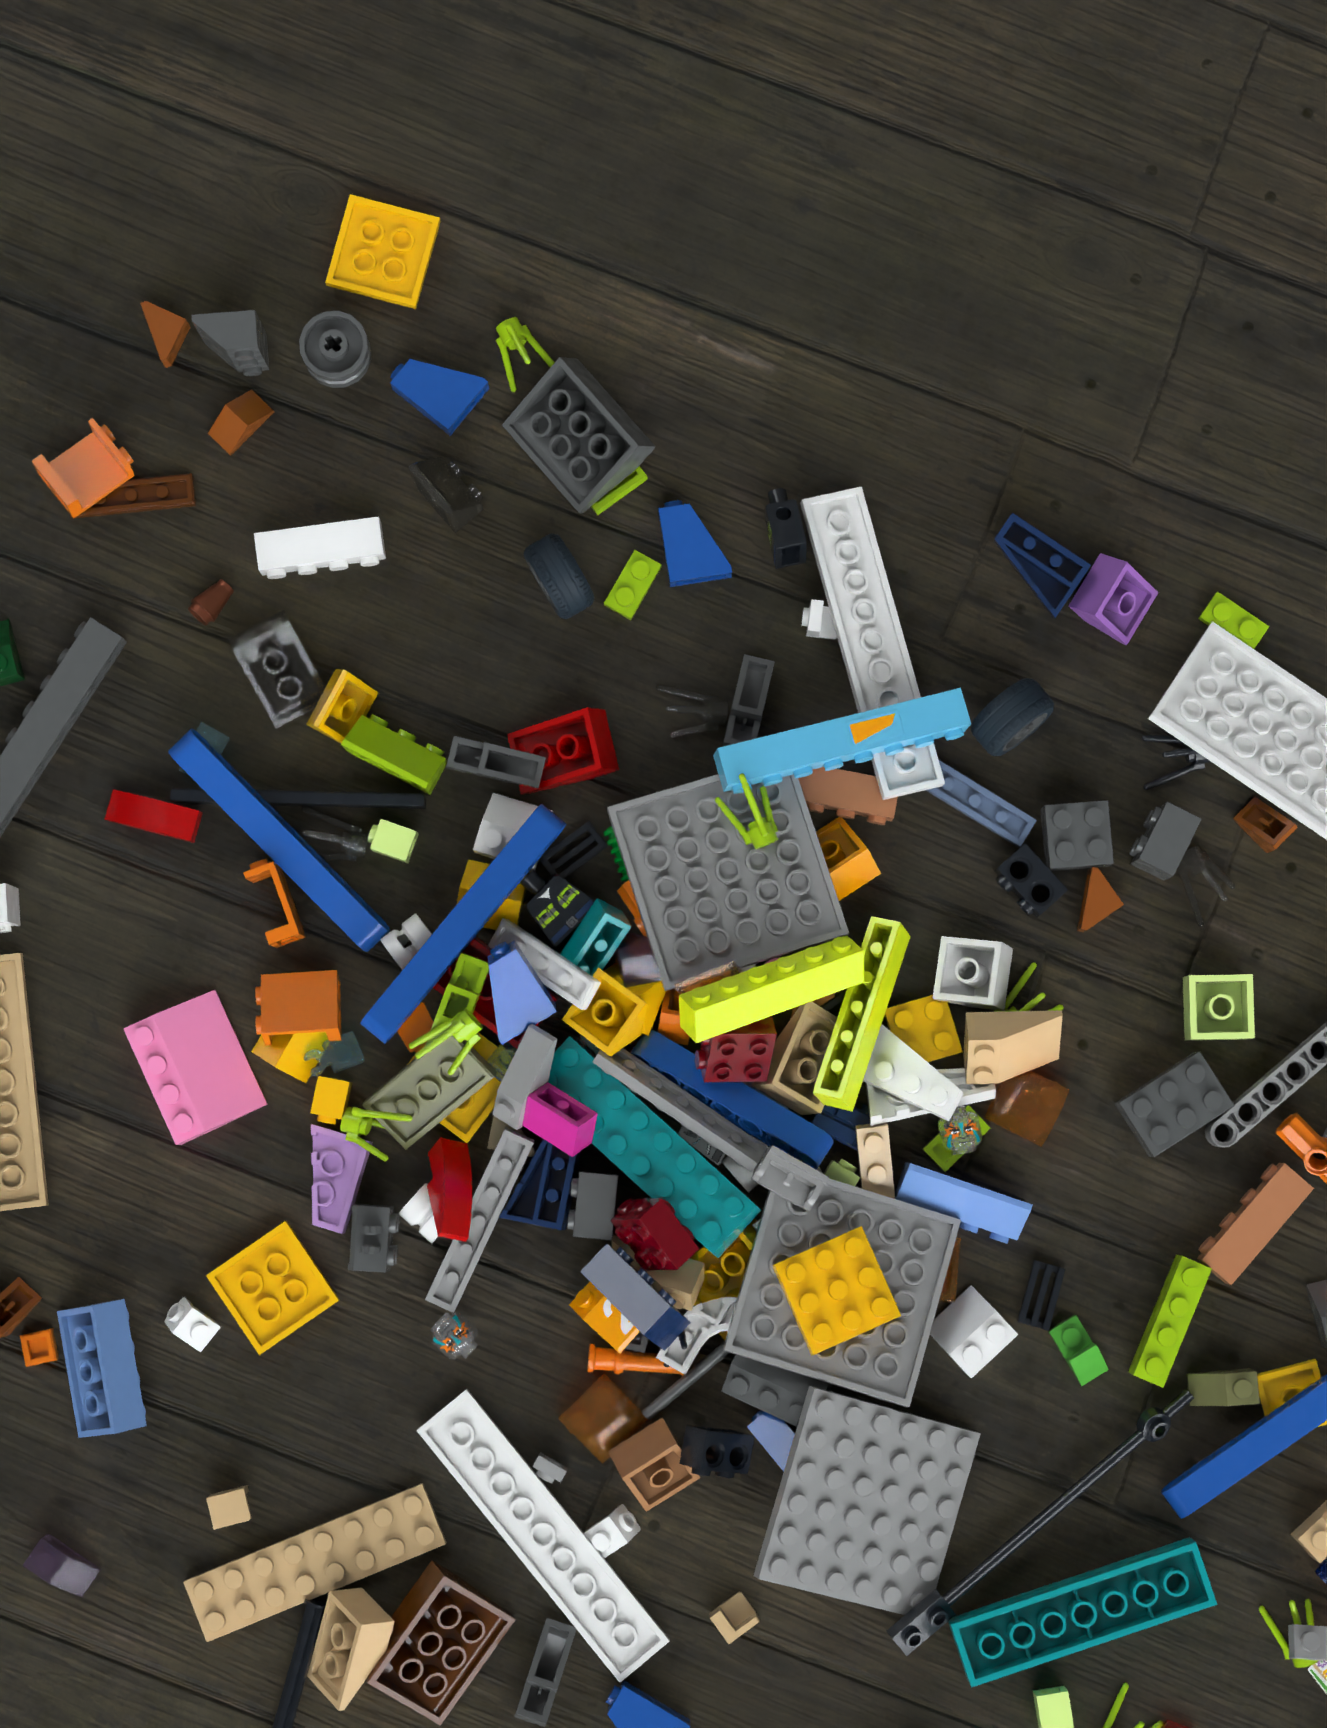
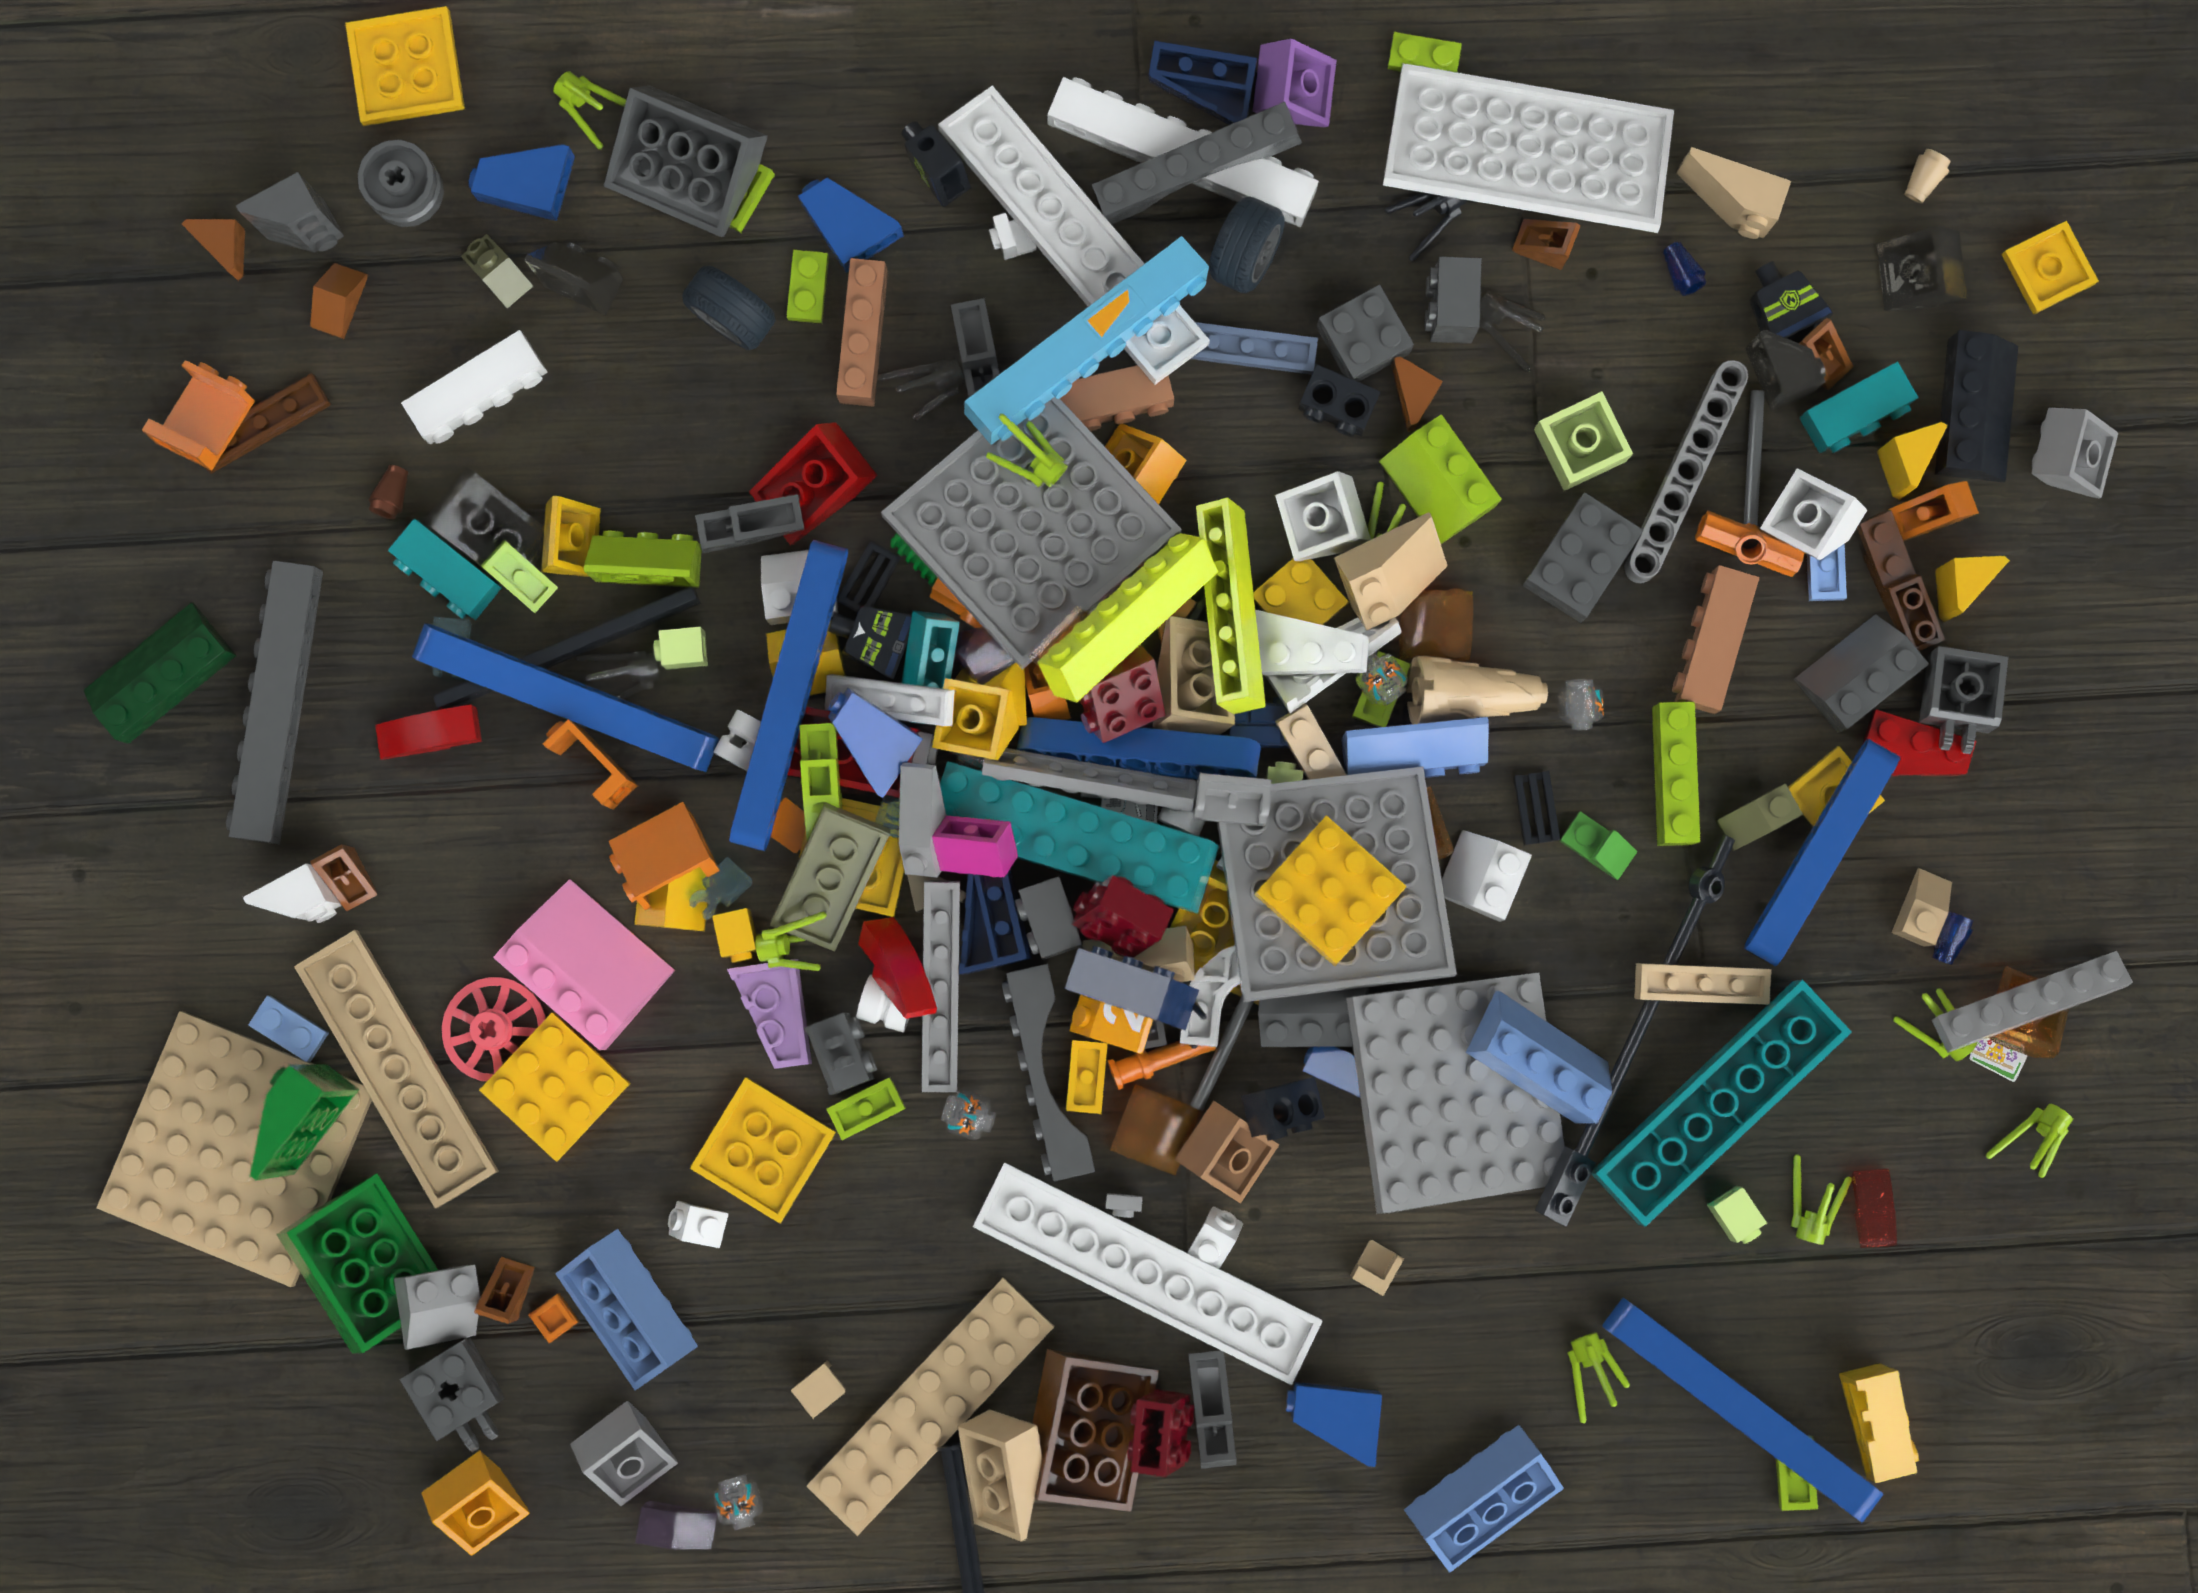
camera: 20 degrees left, 0 degrees up
lime plant [409,1009,483,1075] -> none
none -> dark orange slope [310,844,378,911]
none -> teal brick [388,518,502,620]
none -> coral wheel [442,977,546,1082]
none -> slope [461,234,533,308]
none -> yellow plate [479,1012,631,1162]
none -> lime plate [481,540,558,613]
none -> light grey slope [570,1400,678,1506]
none -> clear head [713,1474,763,1531]
none -> lime plate [827,1077,906,1140]
none -> nougat brick [836,258,888,407]
none -> light grey plate [912,732,938,765]
none -> dark grey arch [1001,964,1095,1181]
none -> white brick [1047,77,1319,228]
none -> yellow plate [1066,1040,1108,1114]
none -> dark grey arch [1092,102,1302,225]
none -> dark red brick [1127,1389,1194,1477]
none -> lime slope [1379,414,1502,544]
none -> tan cone [1407,656,1548,724]
none -> medium blue slope [1466,991,1612,1124]
none -> clear head [1558,679,1604,730]
none -> tan plate [1634,963,1771,1005]

